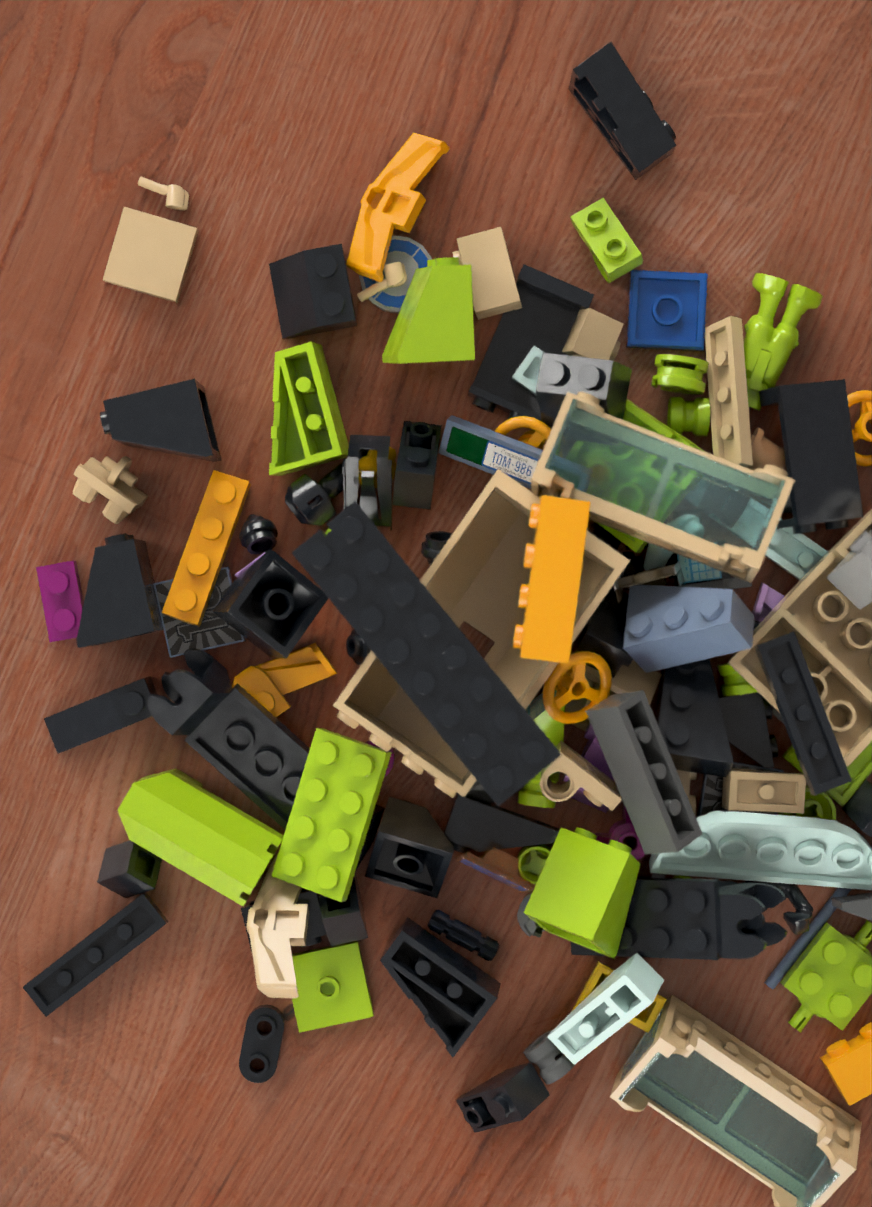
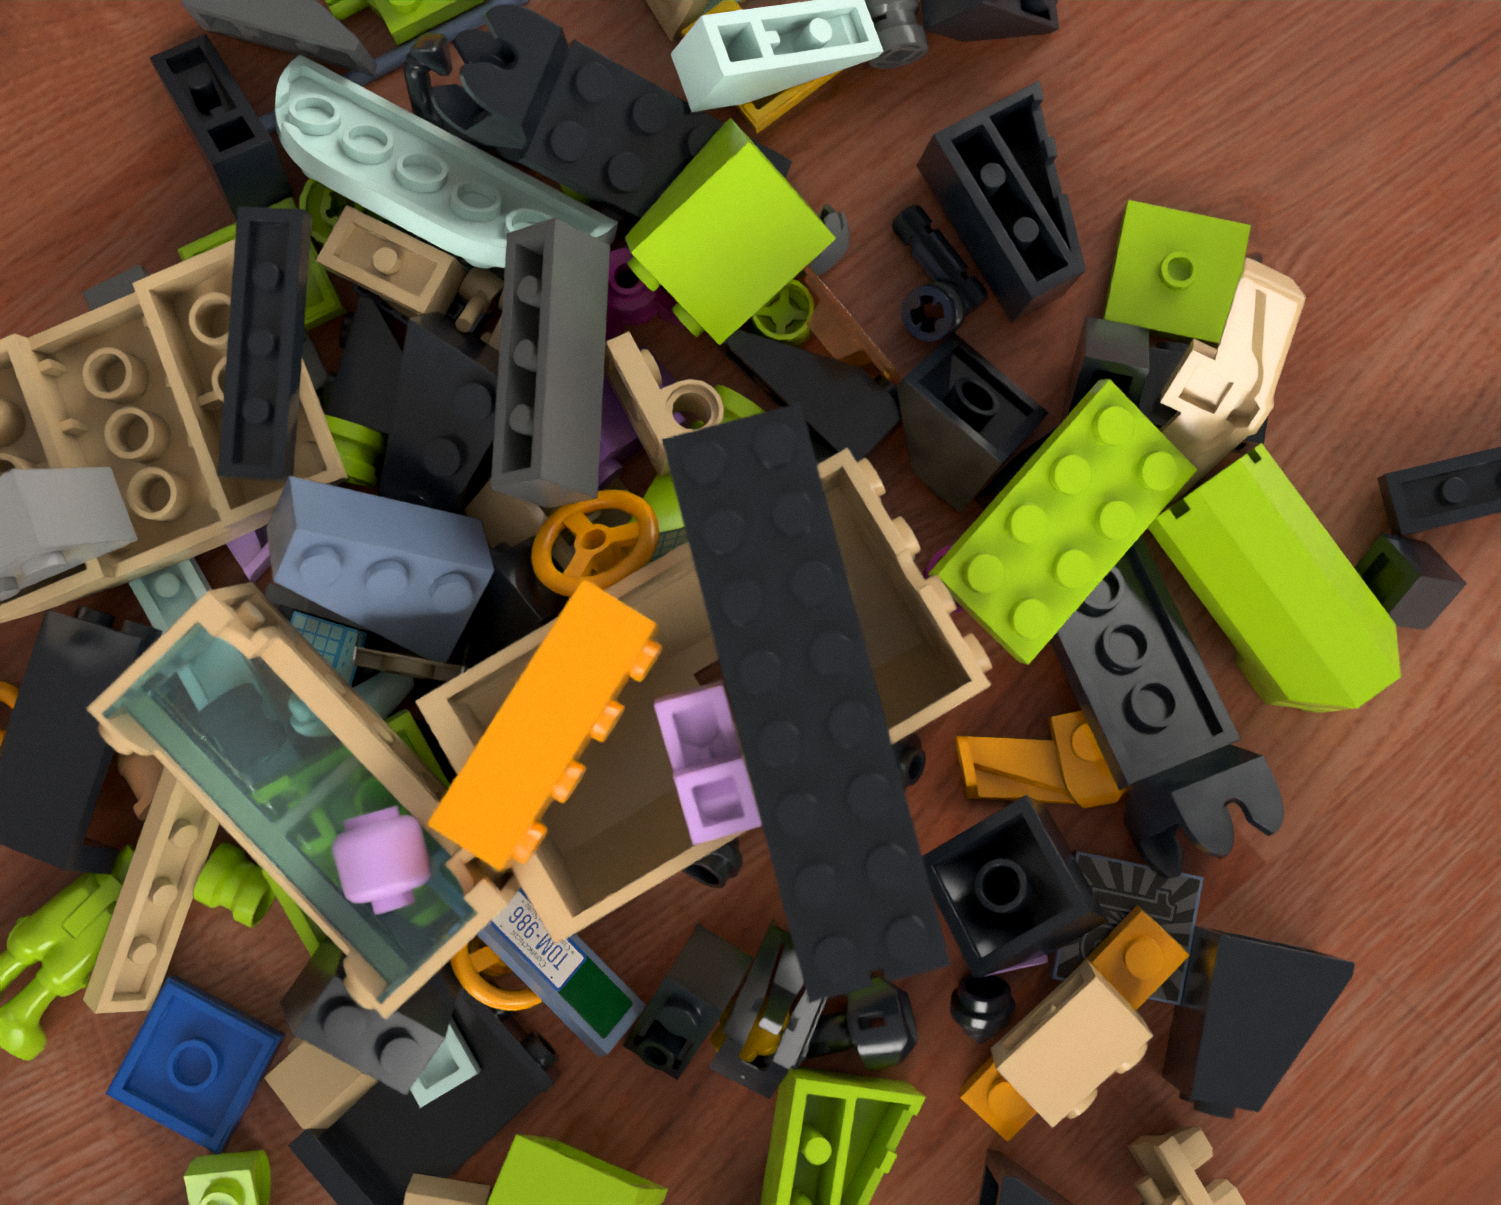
camera: 150 degrees left, 5 degrees down
magenta plate [36,560,84,642] -> none
black slope [44,676,158,754] -> none
black plate [239,1005,285,1083] -> none
lime wheel [651,354,709,395] -> none
none -> lavender head [332,806,432,914]
none -> tan hand [455,267,504,332]
none -> lavender slope [654,680,762,845]
none -> black bush [902,281,966,342]
none -> tan brick [991,960,1153,1128]

